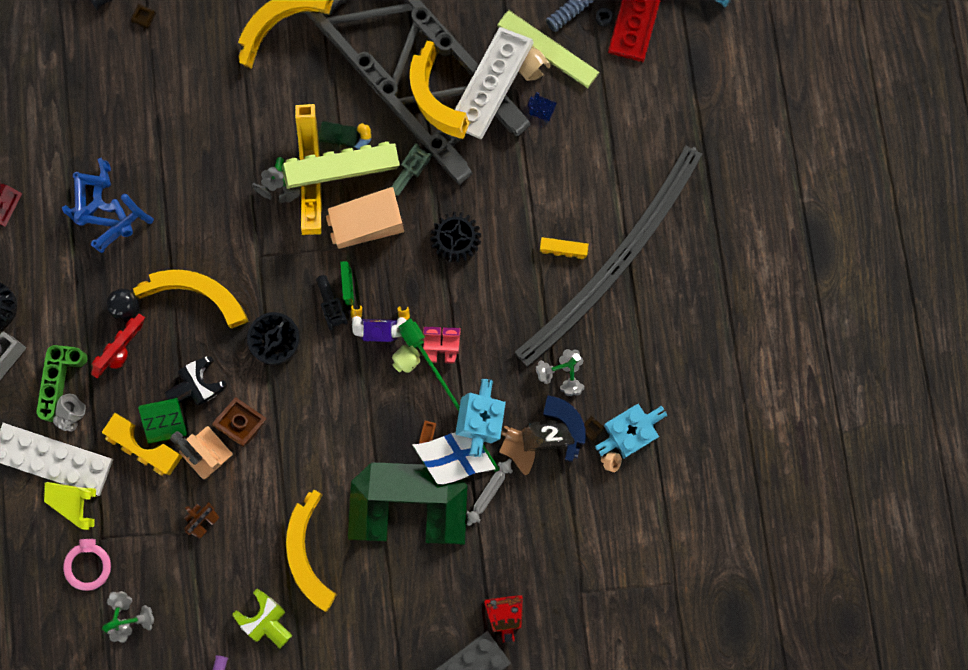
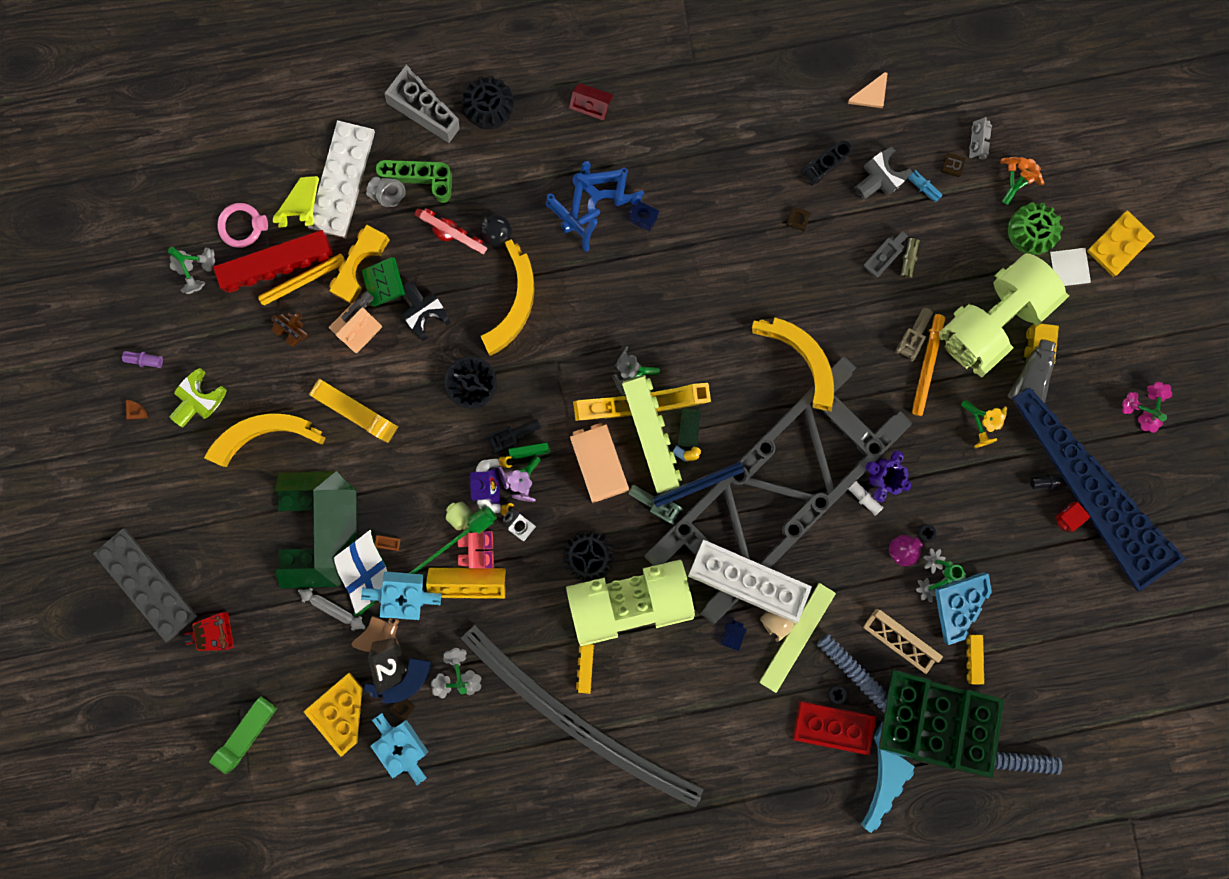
camera: 80 degrees right, 5 degrees up
reddish brown slope [212,397,267,447] -> none
yellow arch [410,41,470,139] -> none
light nougat tile [601,451,622,472] -> none
none -> bright green beam [209,696,277,774]
none -> red brick [214,230,333,293]
none -> yellow axle [258,254,346,305]
none -> yellow plate [304,673,362,757]
none -> yellow beam [309,379,398,443]
none -> yellow panel [426,568,506,598]
none -> lavender plant [498,456,541,502]
none -> dark grey brick [501,508,536,542]
none -> yellowish green cylinder [566,560,695,646]
none -> clear blue brick [629,201,659,232]
none -> dark blue axle [653,462,744,507]

